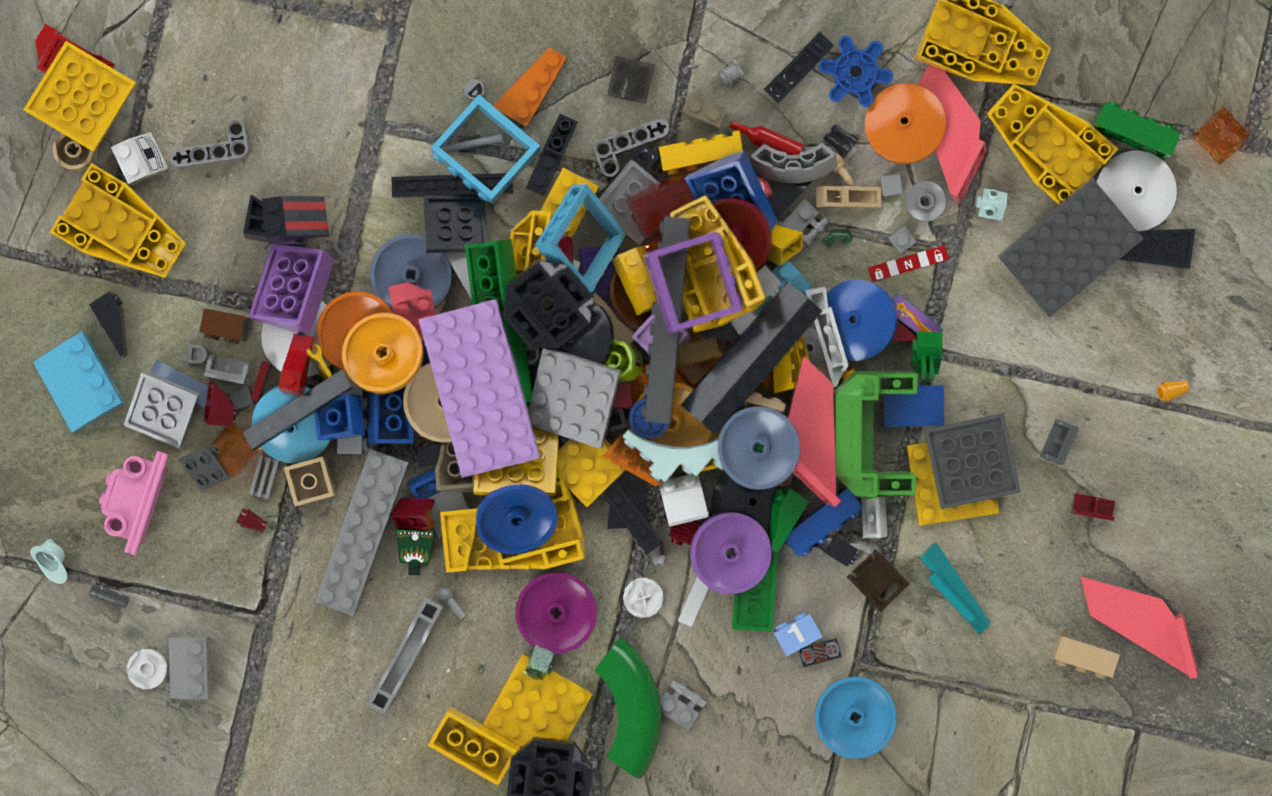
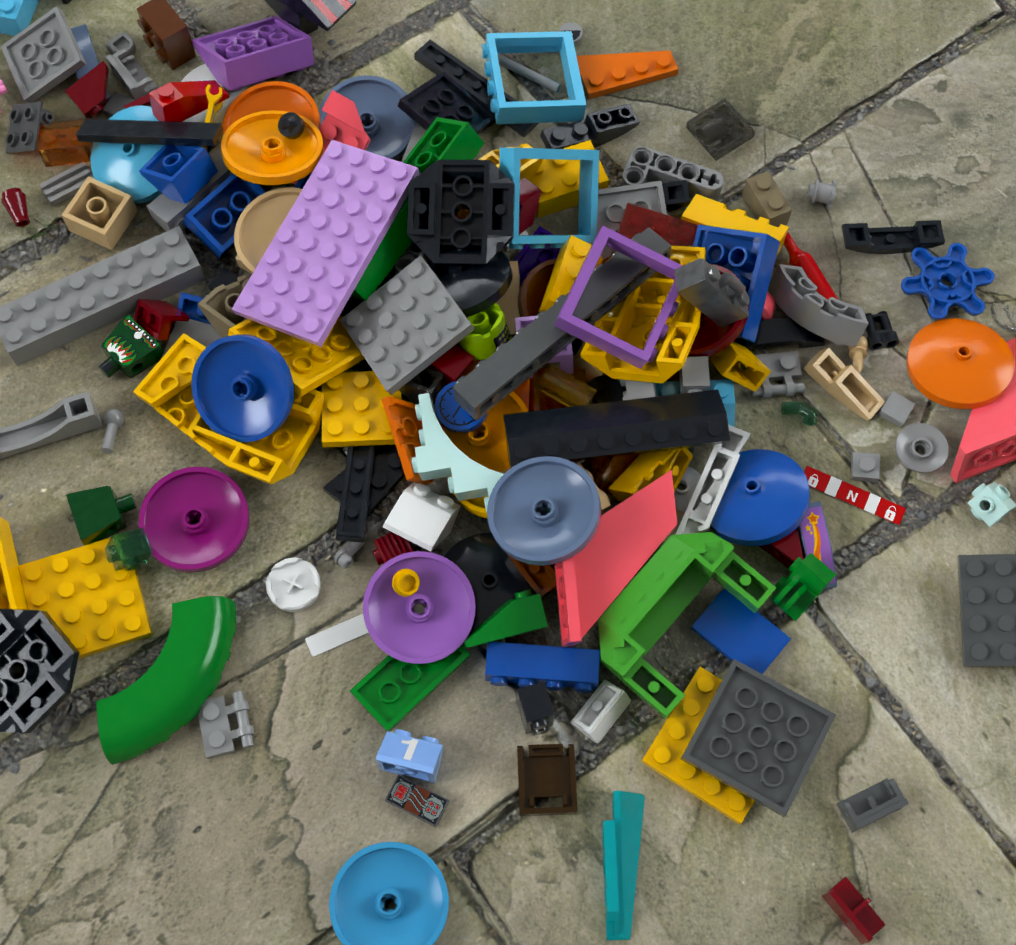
camera: 45 degrees right, 20 degrees down
none -> dark green torso [66,486,137,545]
none -> black tile [278,112,305,139]
none -> yellow plate [392,568,420,597]
none -> flat silver piece [675,258,750,328]

